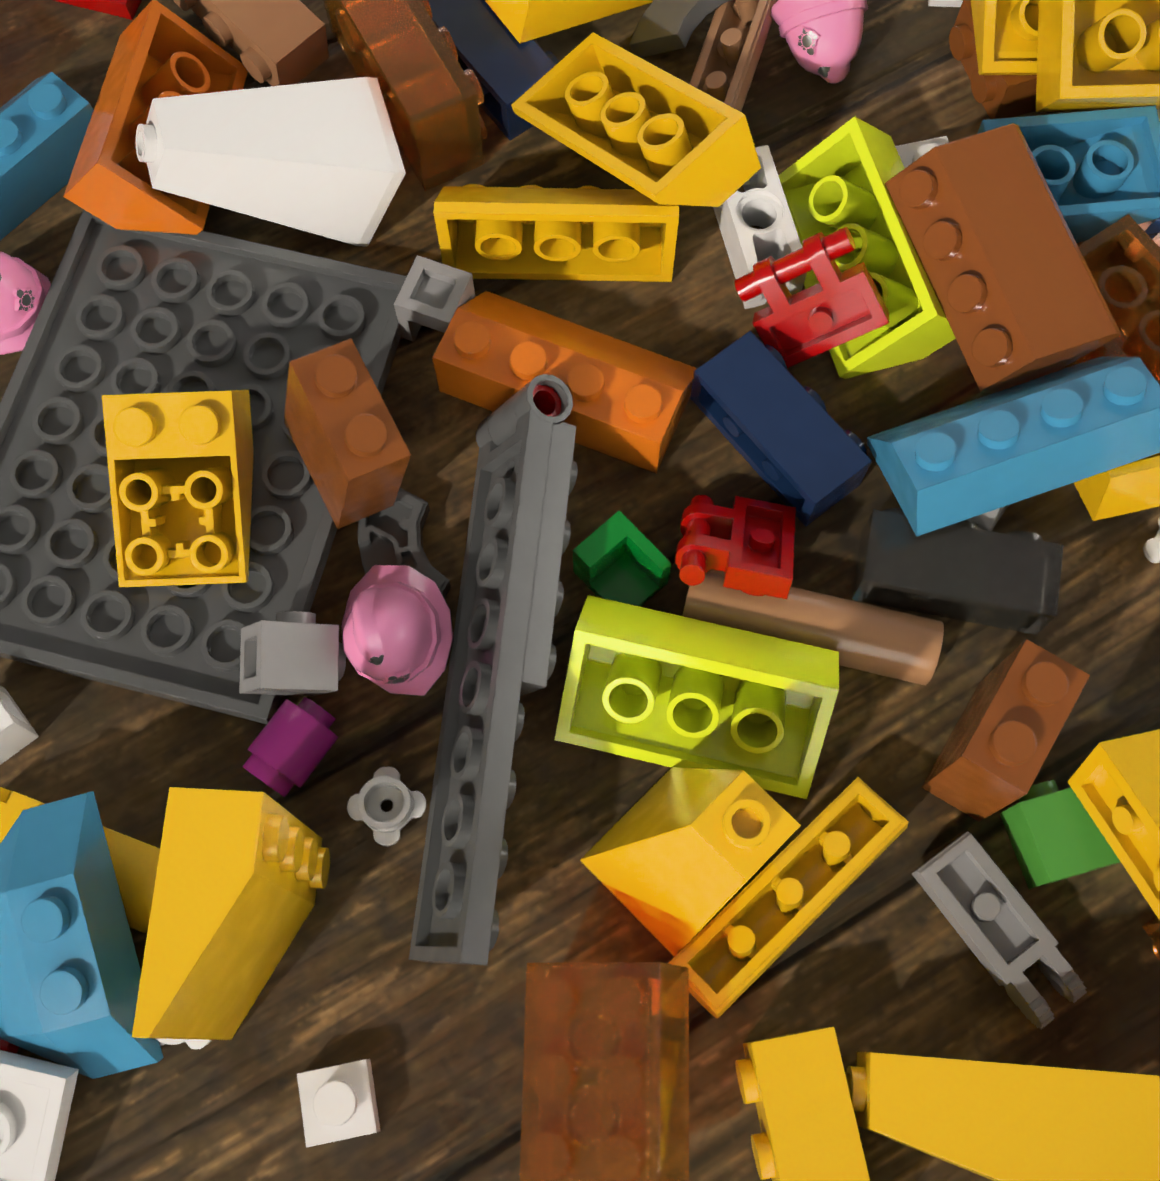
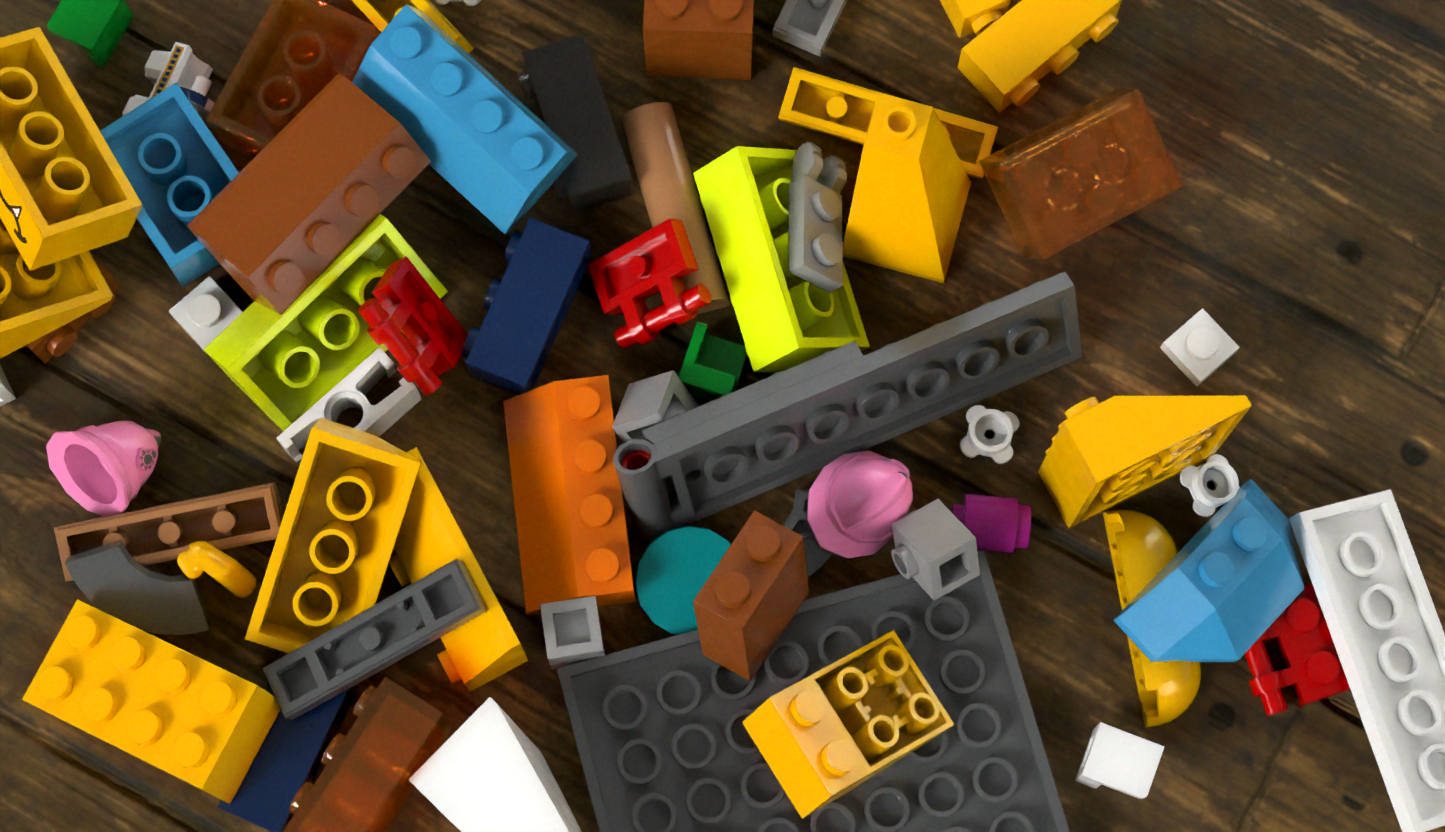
camera: 120 degrees left, 5 degrees up
none -> yellow arm [177,541,256,598]
none -> dark grey plate [263,559,487,720]
none -> light grey panel [612,370,699,443]
none -> teal tile [634,525,731,635]
none -> light grey hinge [789,141,847,293]

